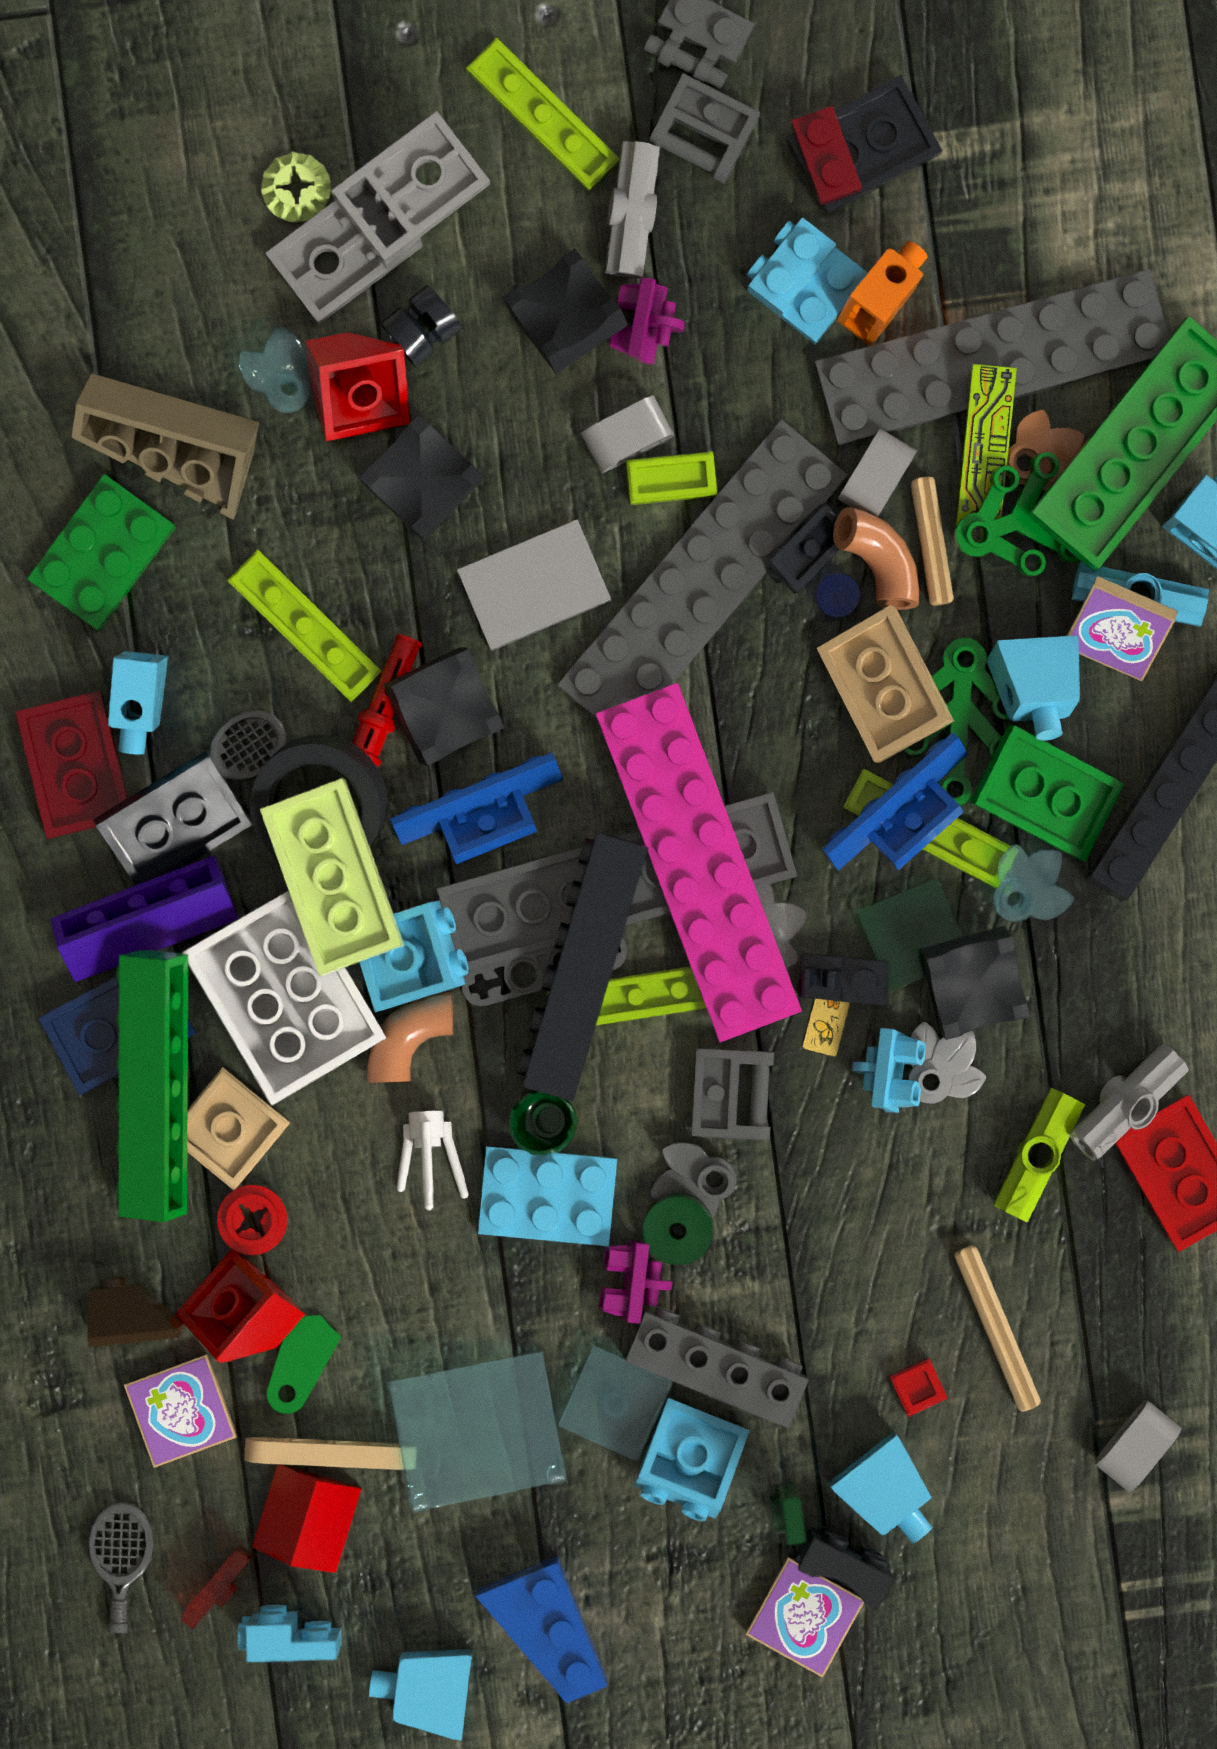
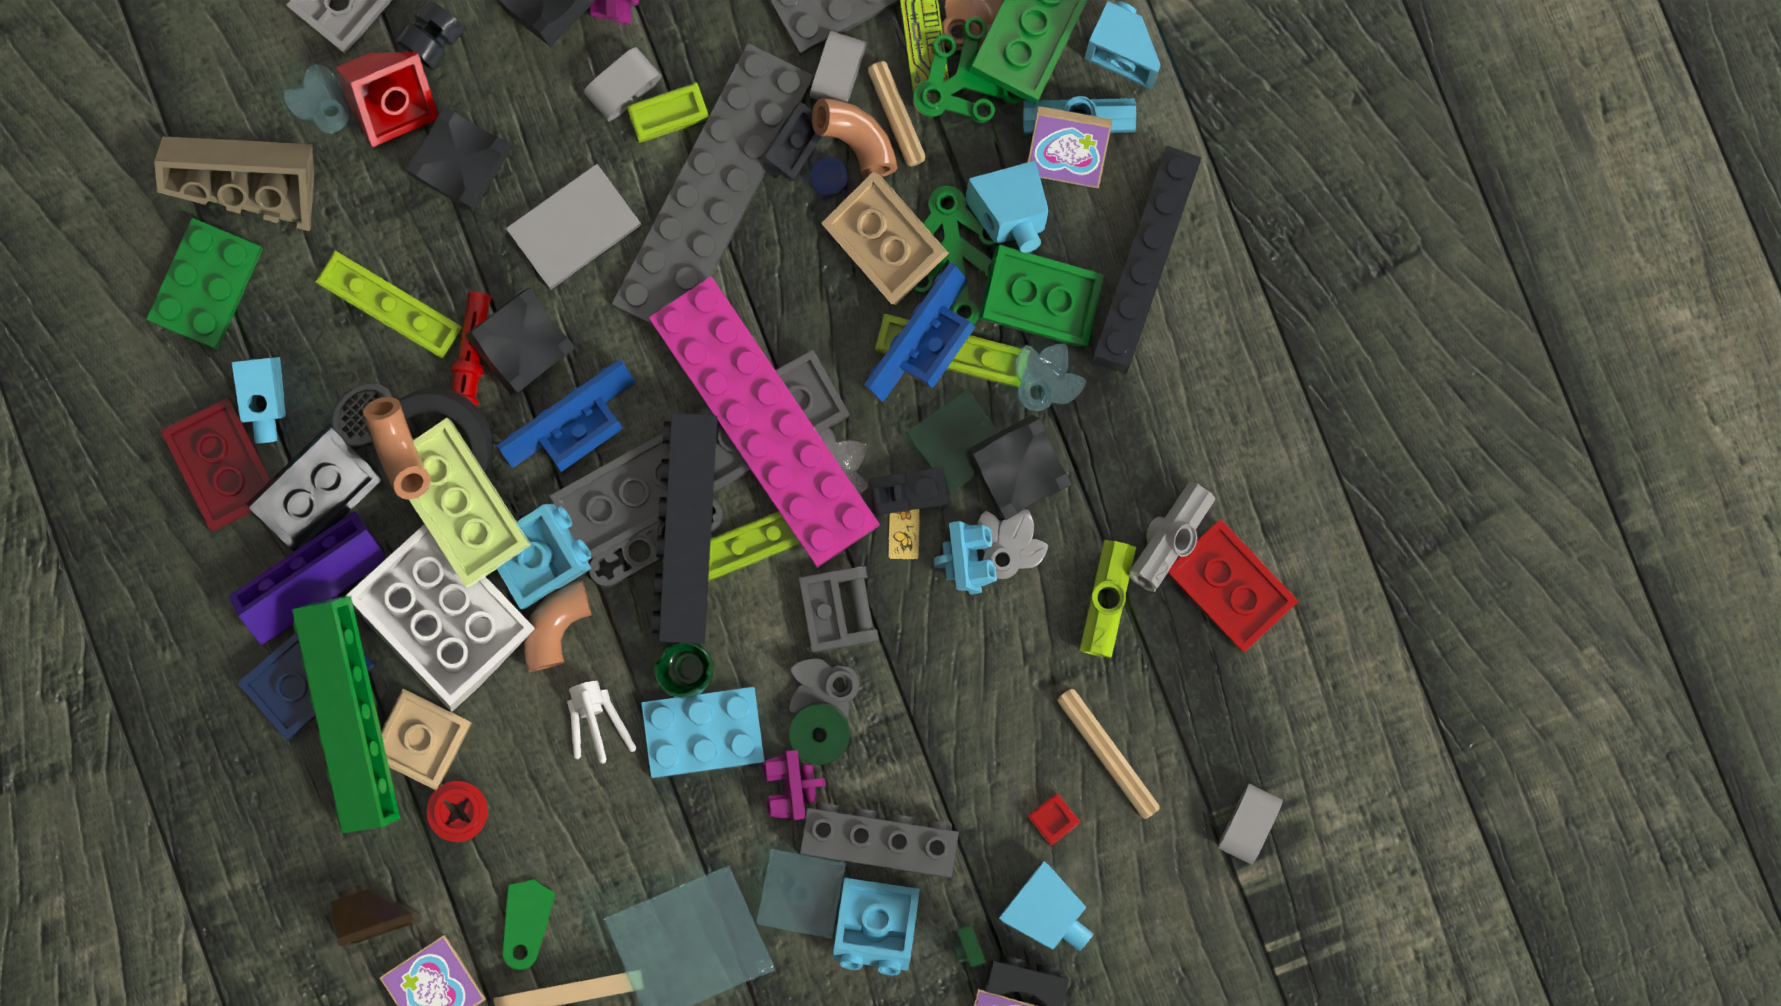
camera: 15 degrees left, 5 degrees down
red slope [175,1249,305,1363] -> none
none -> nougat cylinder [363,397,431,500]

